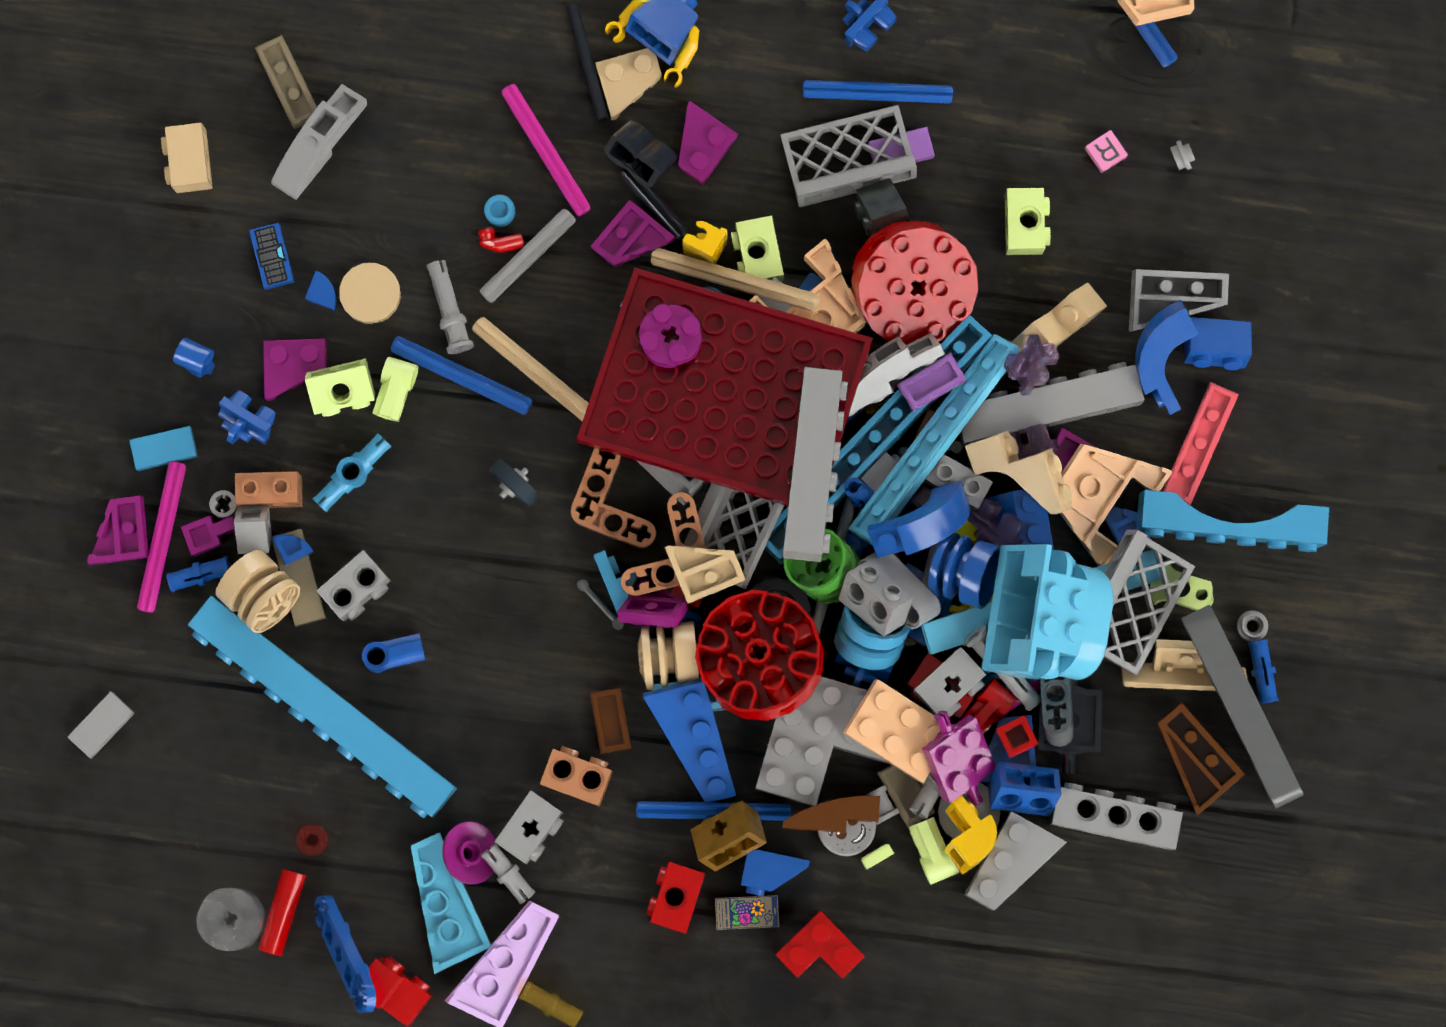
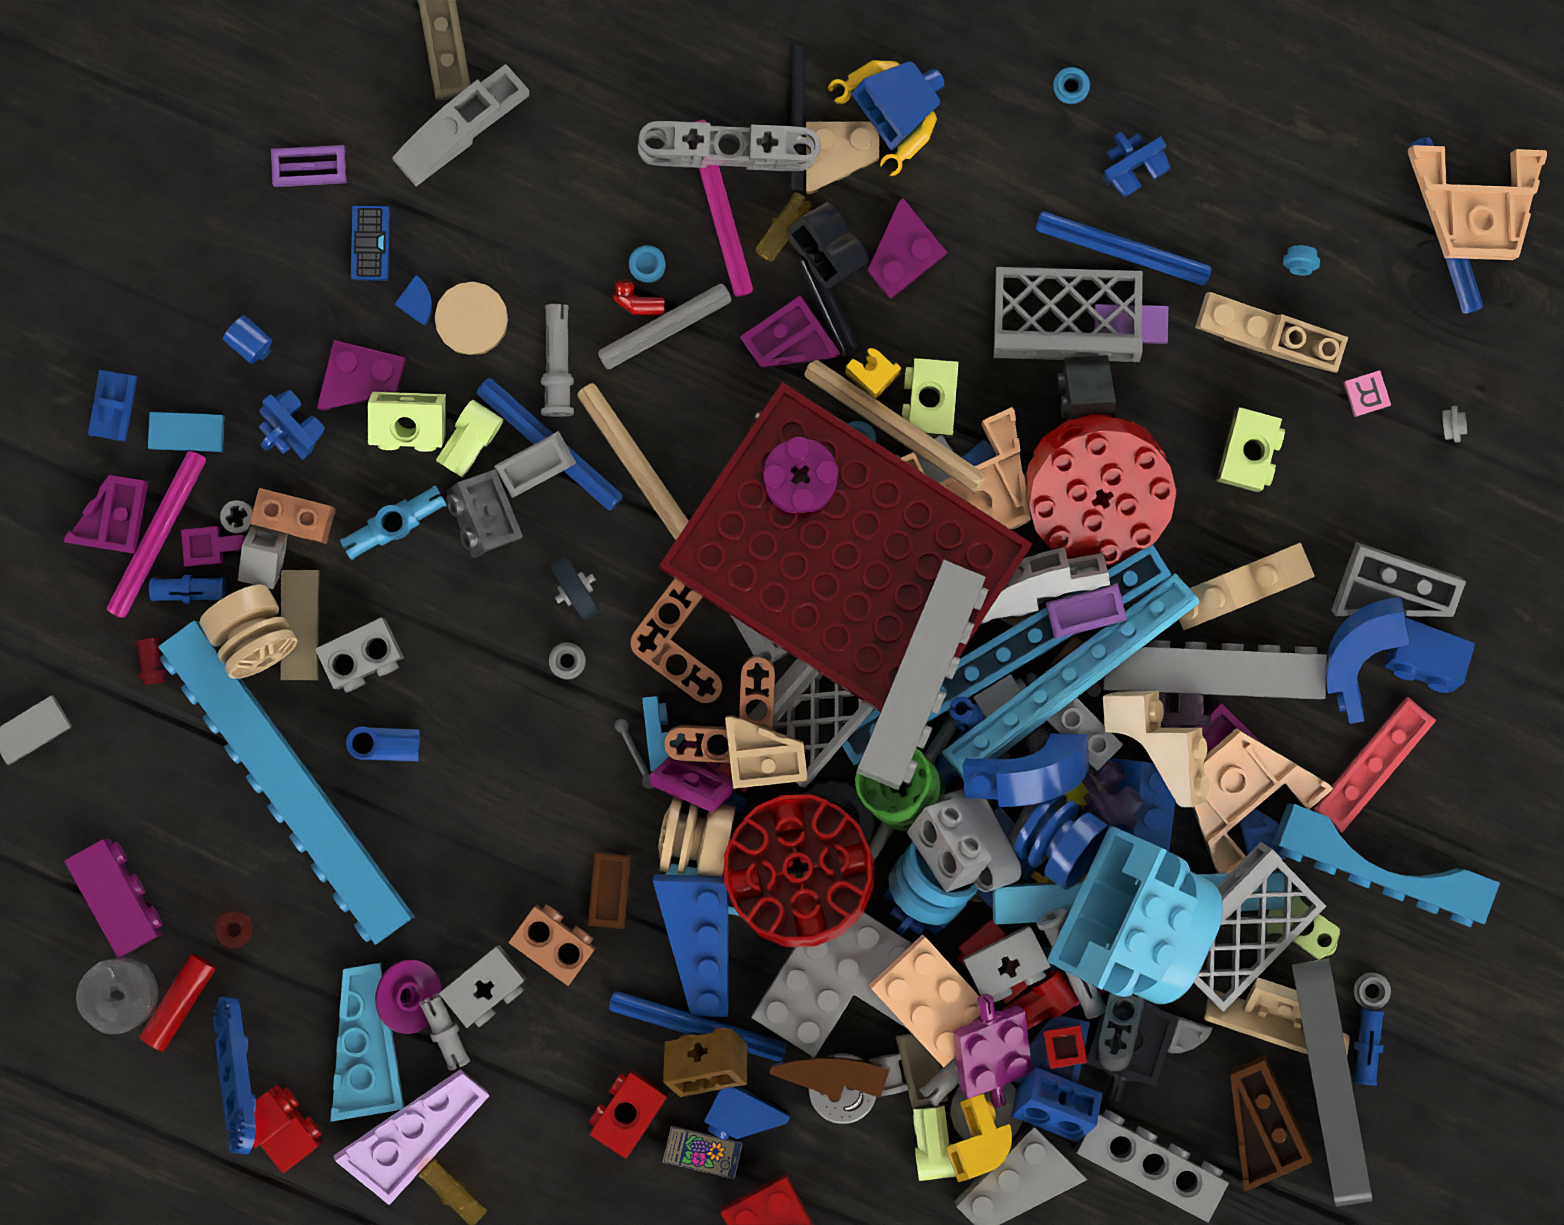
camera: 15 degrees right, 5 degrees up
tan brick [161,123,213,193] -> none
blue tile [271,534,314,566] -> none
yellowish green tile [860,844,894,870] -> none
clear purple hips [1004,334,1059,396] -> none
none -> magenta brick [64,838,163,958]
none -> blue hips [88,370,137,442]
none -> dark red pin [135,638,167,685]
none -> medium lavender tile [271,145,347,187]
none -> flat silver bracket [446,469,523,558]
none -> light grey tile [495,431,576,498]
none -> light grey plate [549,642,586,679]
none -> light grey piece [638,121,821,171]
none -> clear yellow axle [755,192,813,262]
none -> light grey tile [1167,1016,1213,1053]
none -> tan slope [1195,292,1348,373]
none -> dark azure plate [1283,245,1320,276]

